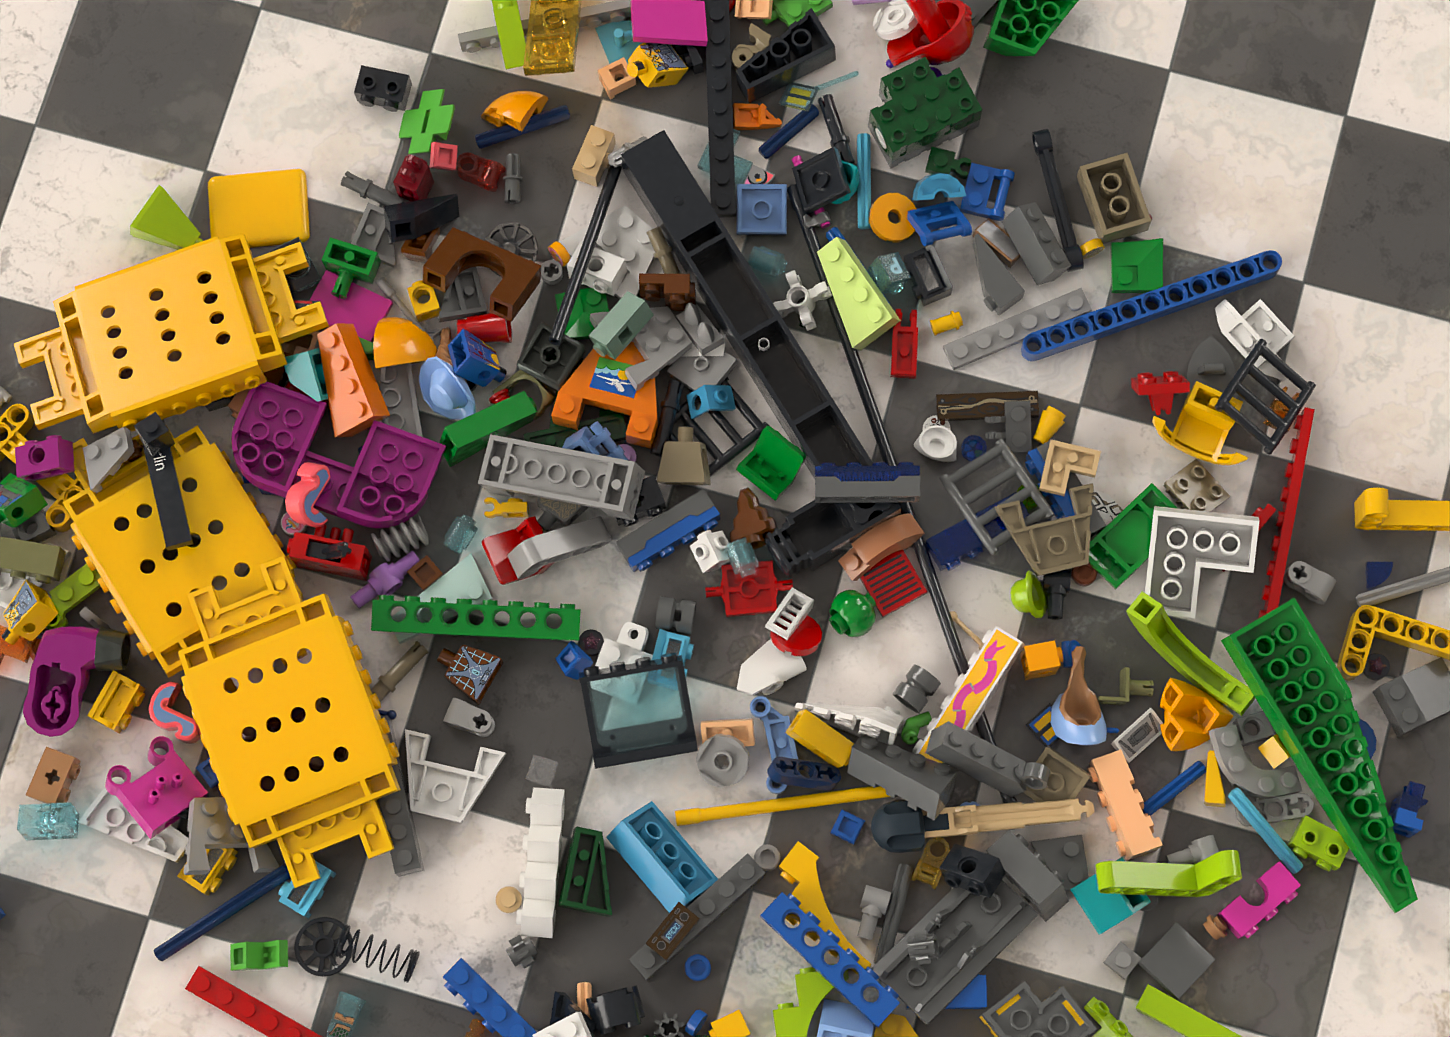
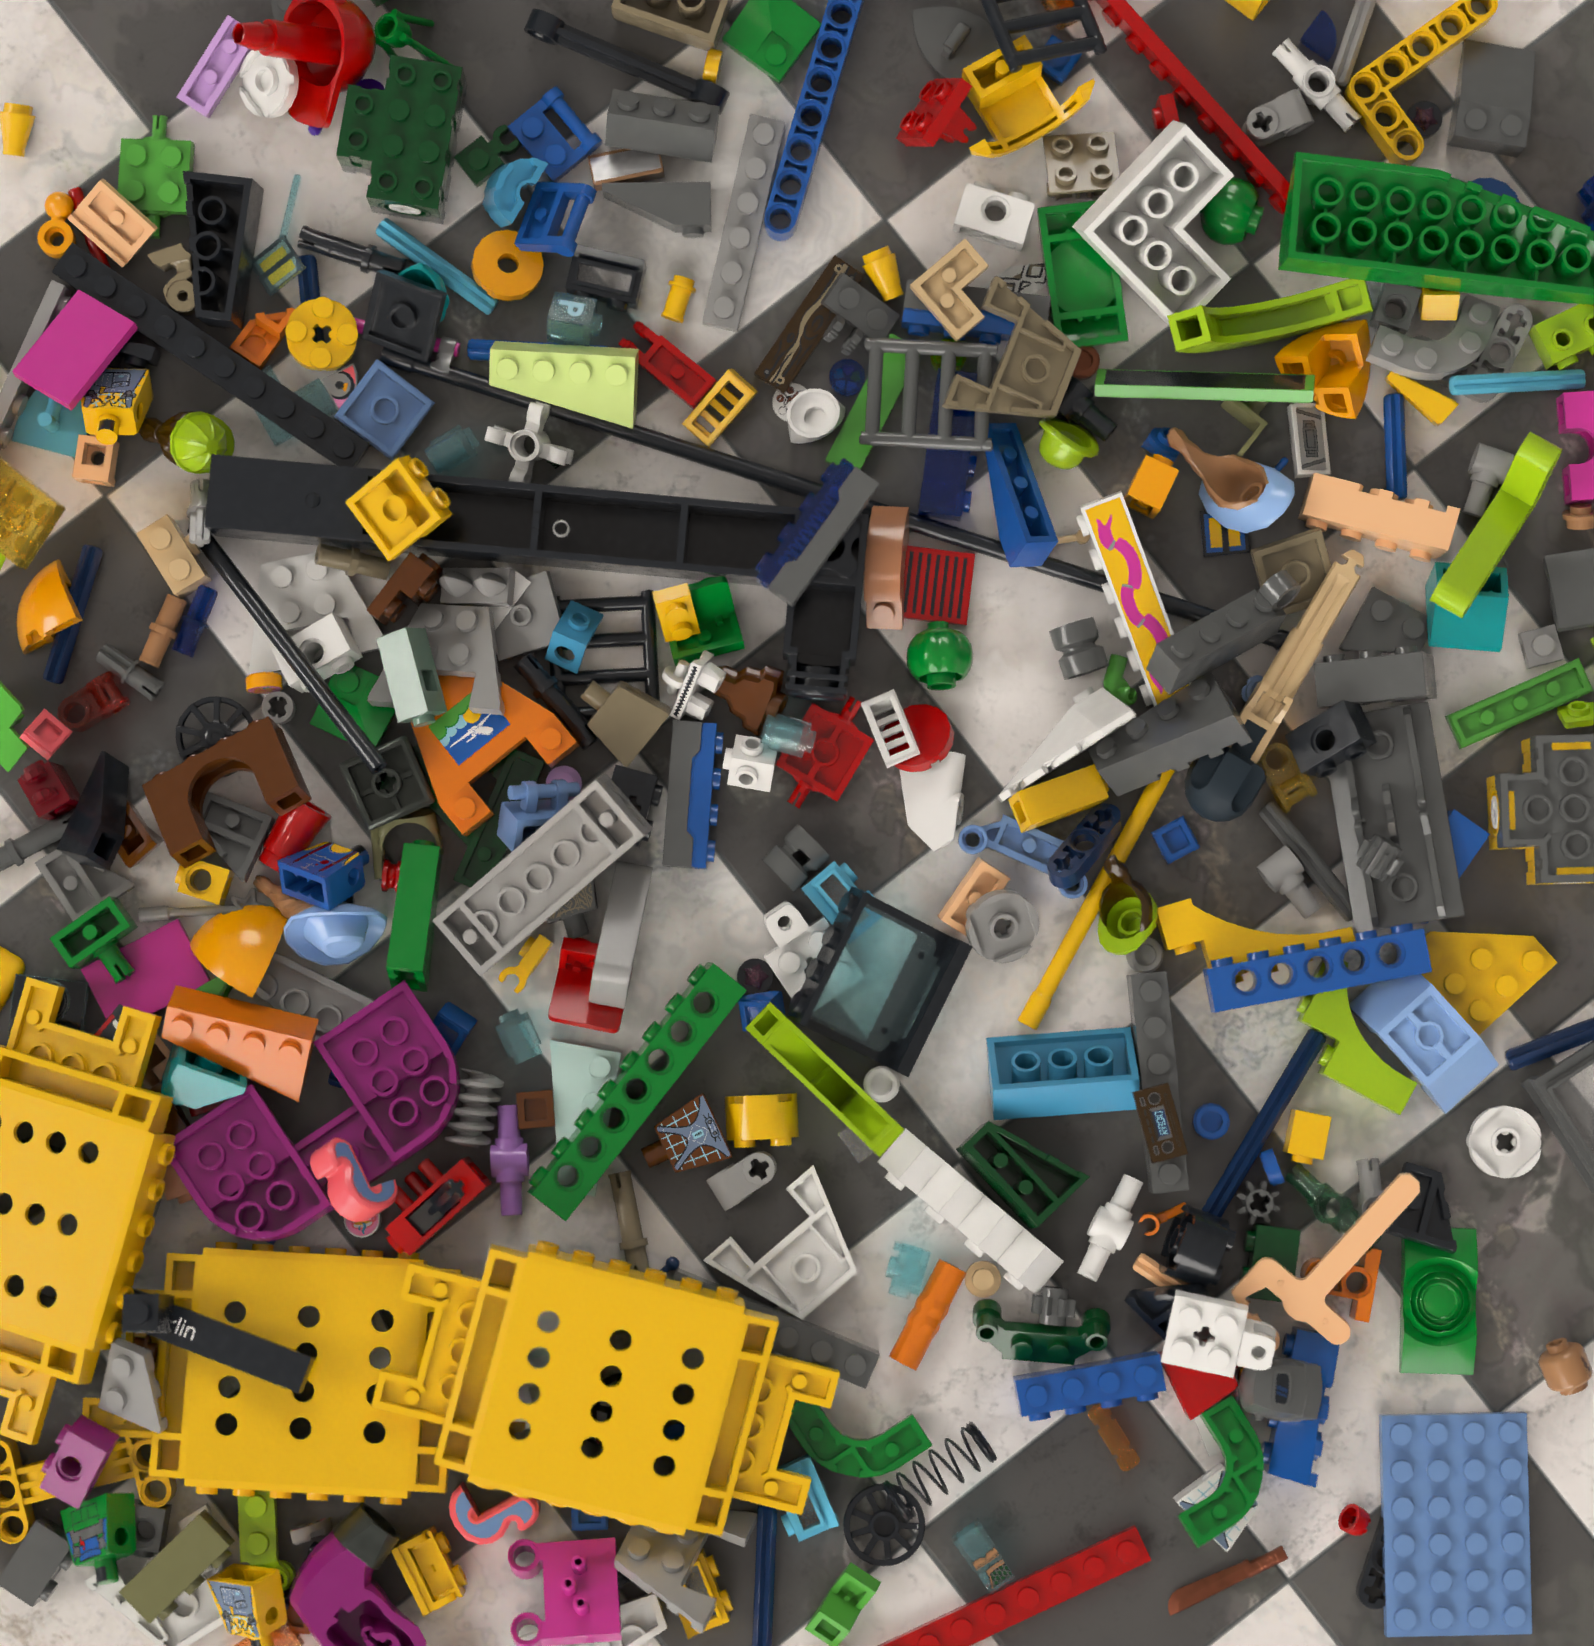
camera: 60 degrees left, 10 degrees up
none -> lime piece [138,411,235,474]
none -> medium nougat pin [139,594,188,668]
none -> clear blue axle [171,585,218,658]
none -> yellow plate [285,297,358,371]
none -> yellow plate [345,455,452,561]
none -> green plant [374,9,453,65]
none -> blue slope [433,1002,477,1056]
none -> yellow plate [652,583,701,642]
none -> white hips [662,650,726,721]
none -> yellow slope [682,368,758,447]
none -> yellow cylinder [725,1093,799,1148]
none -> lime arch [745,1002,905,1157]
none -> green plate [788,1401,933,1478]
none -> bright green tile [825,333,905,474]
none -> white tile [863,1066,900,1102]
none -> clear light blue brick [885,1240,930,1299]
none -> orange axle [889,1259,966,1370]
none -> white brick [952,181,1036,252]
none -> dark green plate [972,1299,1111,1365]
none -> blue slope [985,423,1058,567]
none -> blue tile [1042,34,1082,86]
none -> white pin [1077,1174,1143,1282]
none -> tile [1095,369,1315,403]
none -> piece [1098,854,1158,955]
none -> orange hand [1138,1202,1185,1236]
none -> green plant [1199,178,1264,245]
none -> dark blue axle [1202,1029,1326,1217]
none -> white pin [1272,38,1362,133]
none -> bright green tile [1445,658,1594,749]

